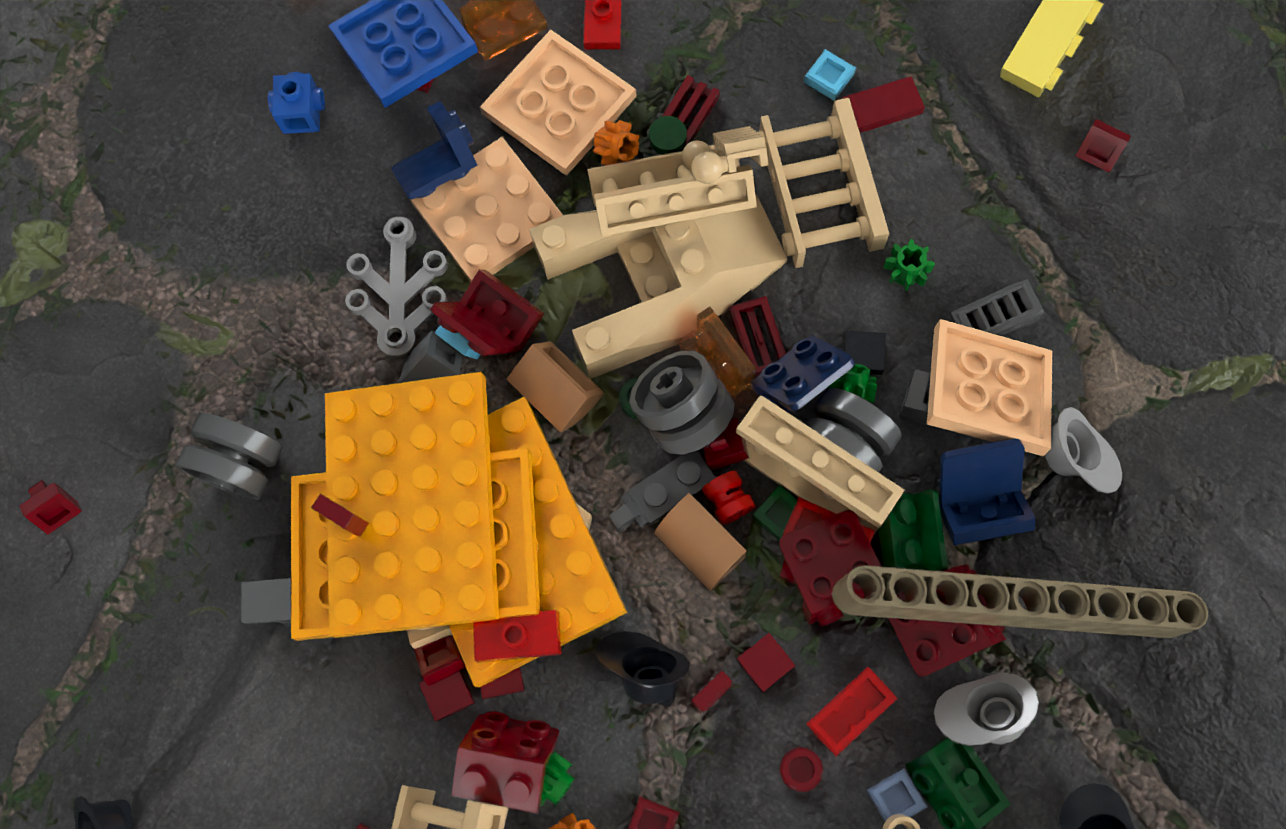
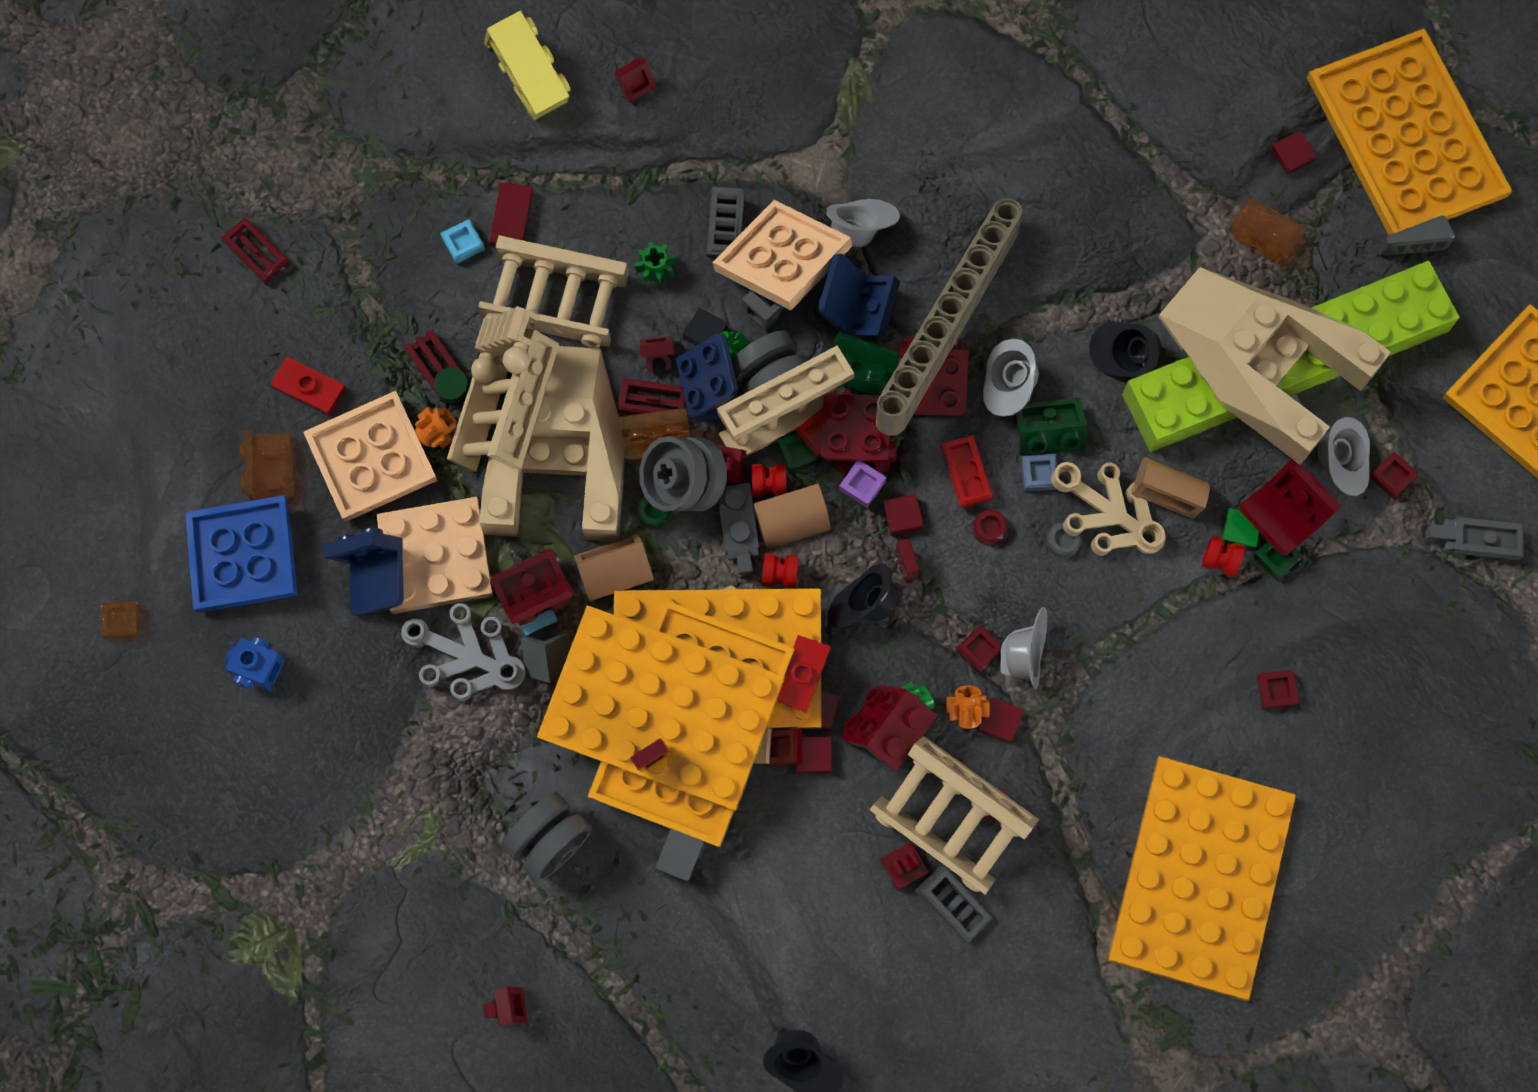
camera: 70 degrees left, 0 degrees up
none -> dark red tile [640,336,674,372]
none -> red wheel [762,553,799,589]
none -> medium lavender tile [839,461,886,508]

